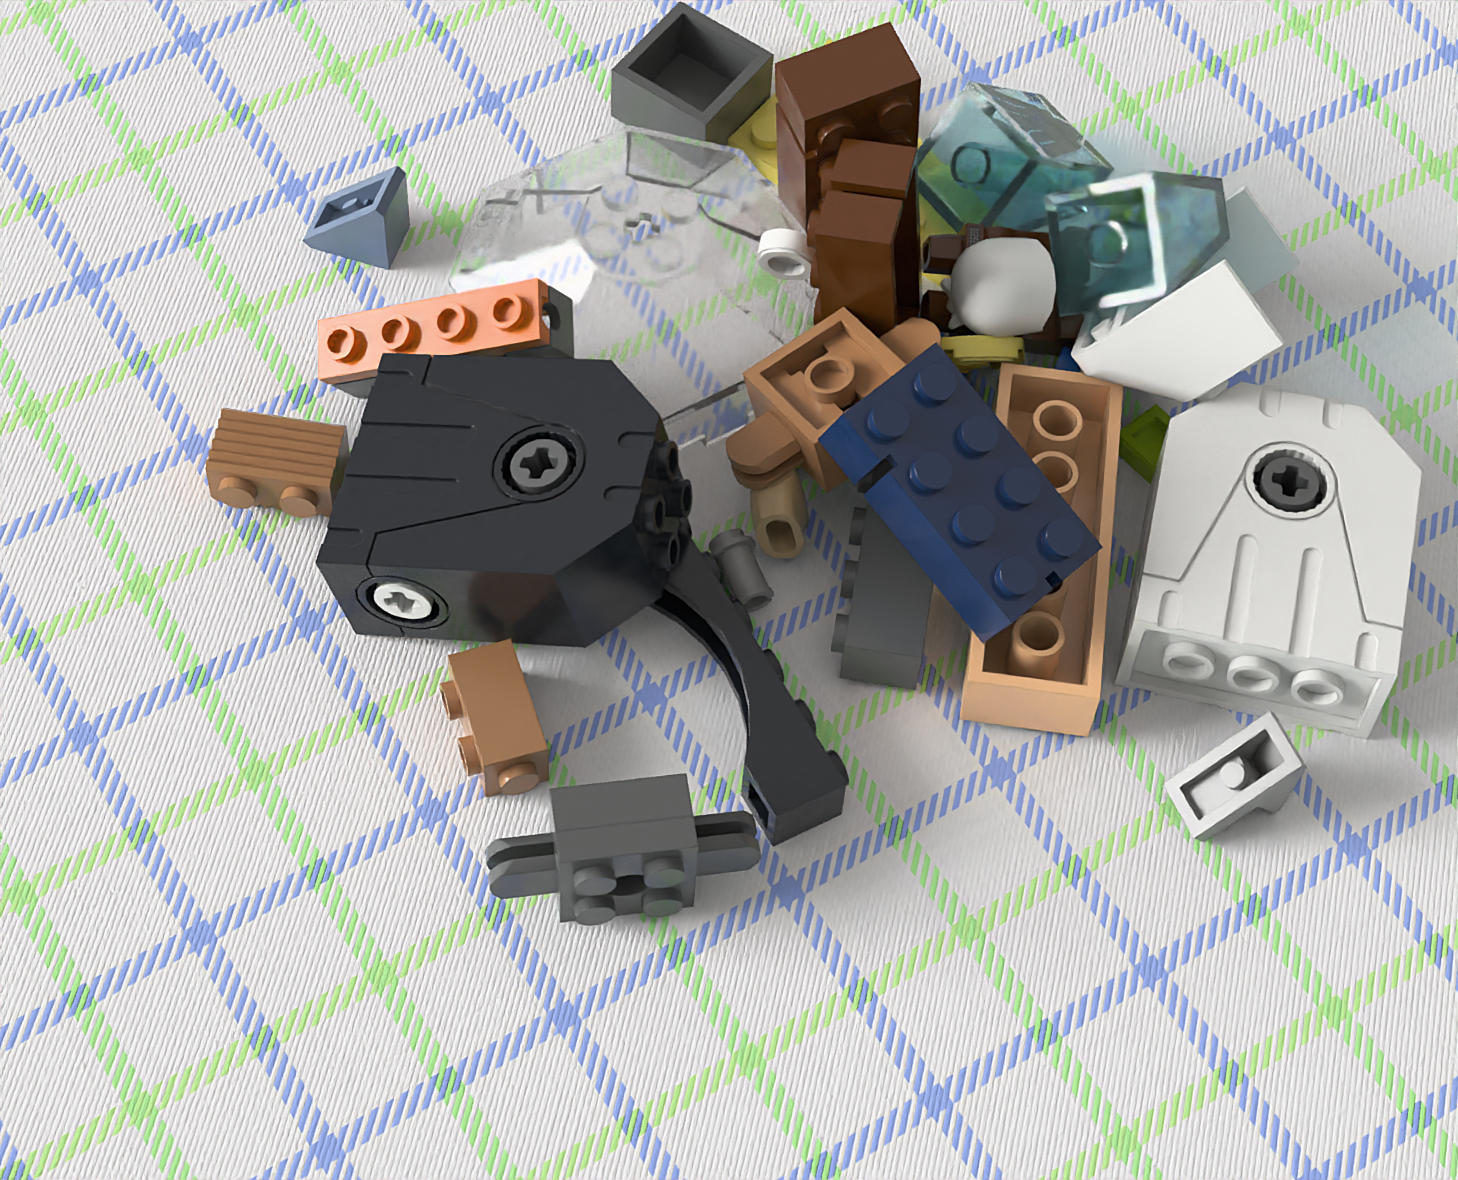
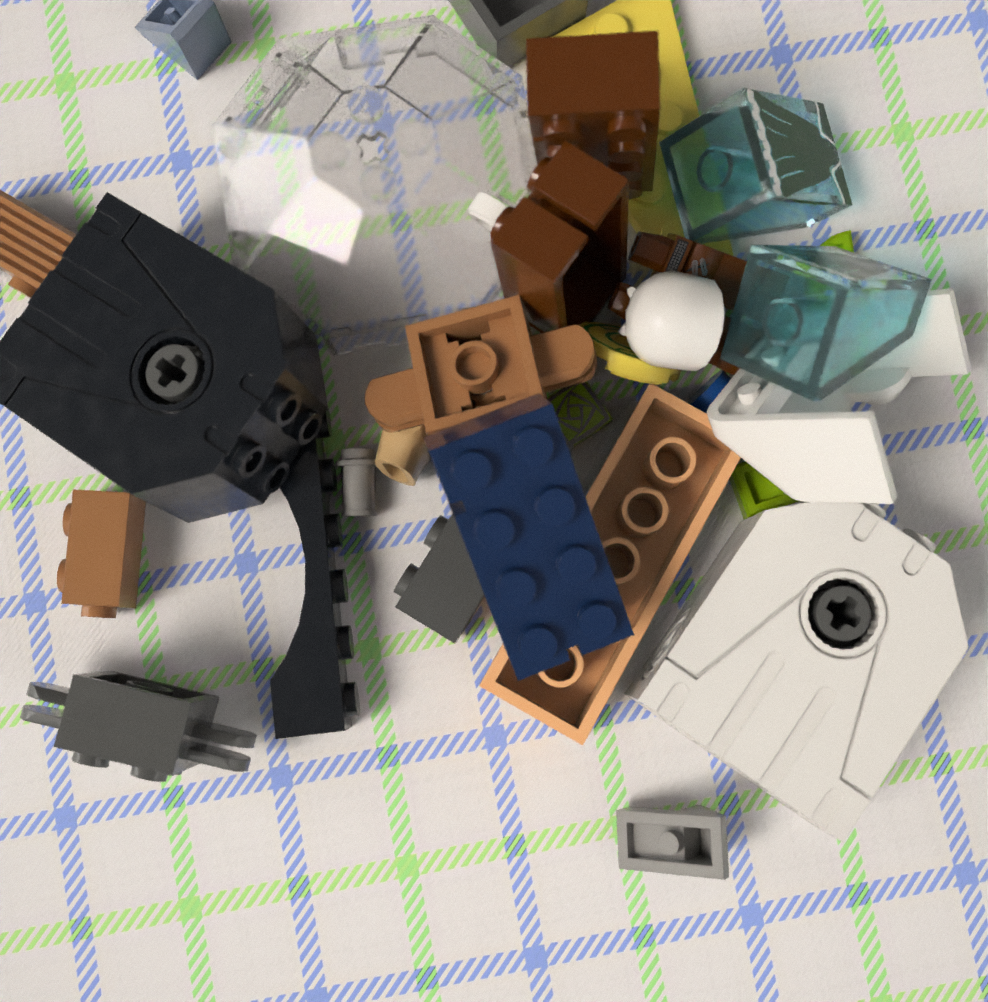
camera: 25 degrees right, 25 degrees up
piece [318,278,574,398] -> none

